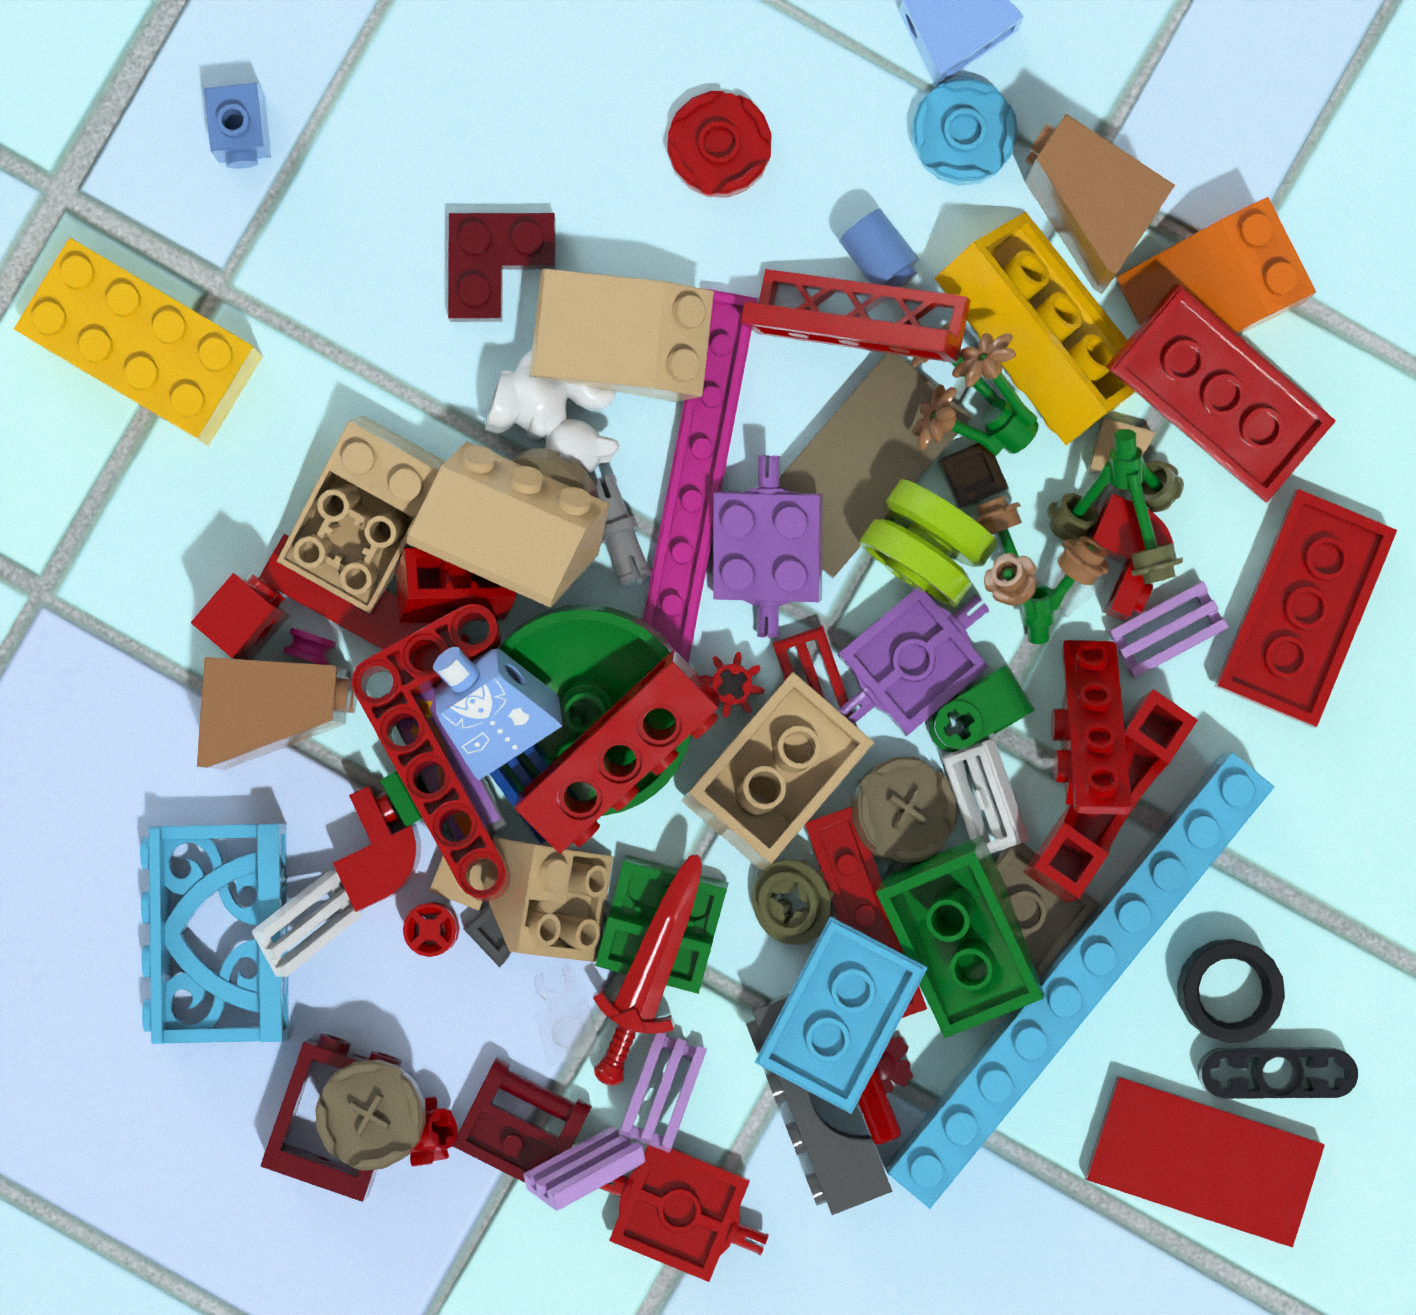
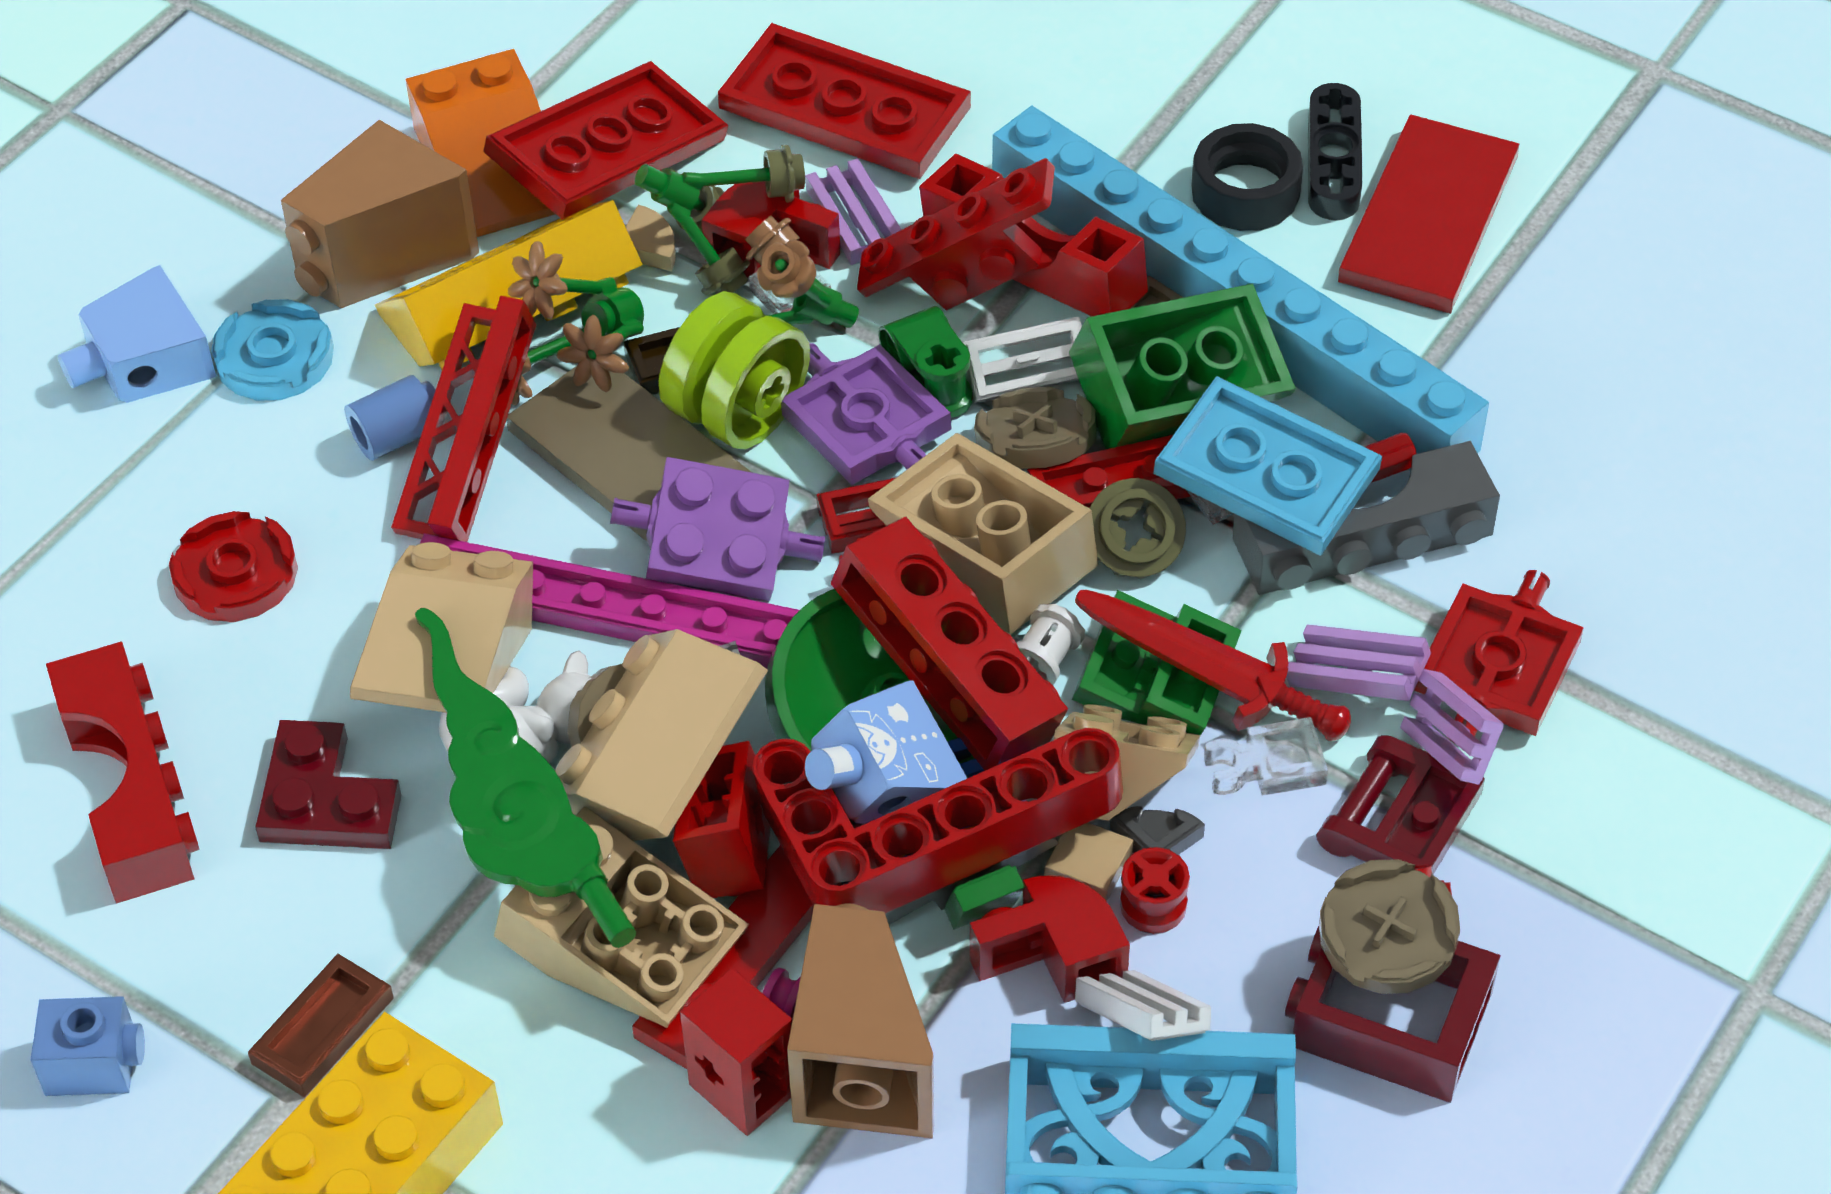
camera: 85 degrees left, 35 degrees down
none -> red arch [46,641,200,904]
none -> copper tile [248,953,394,1098]
none -> green piece [415,608,636,948]
none -> white bush [1016,604,1085,685]

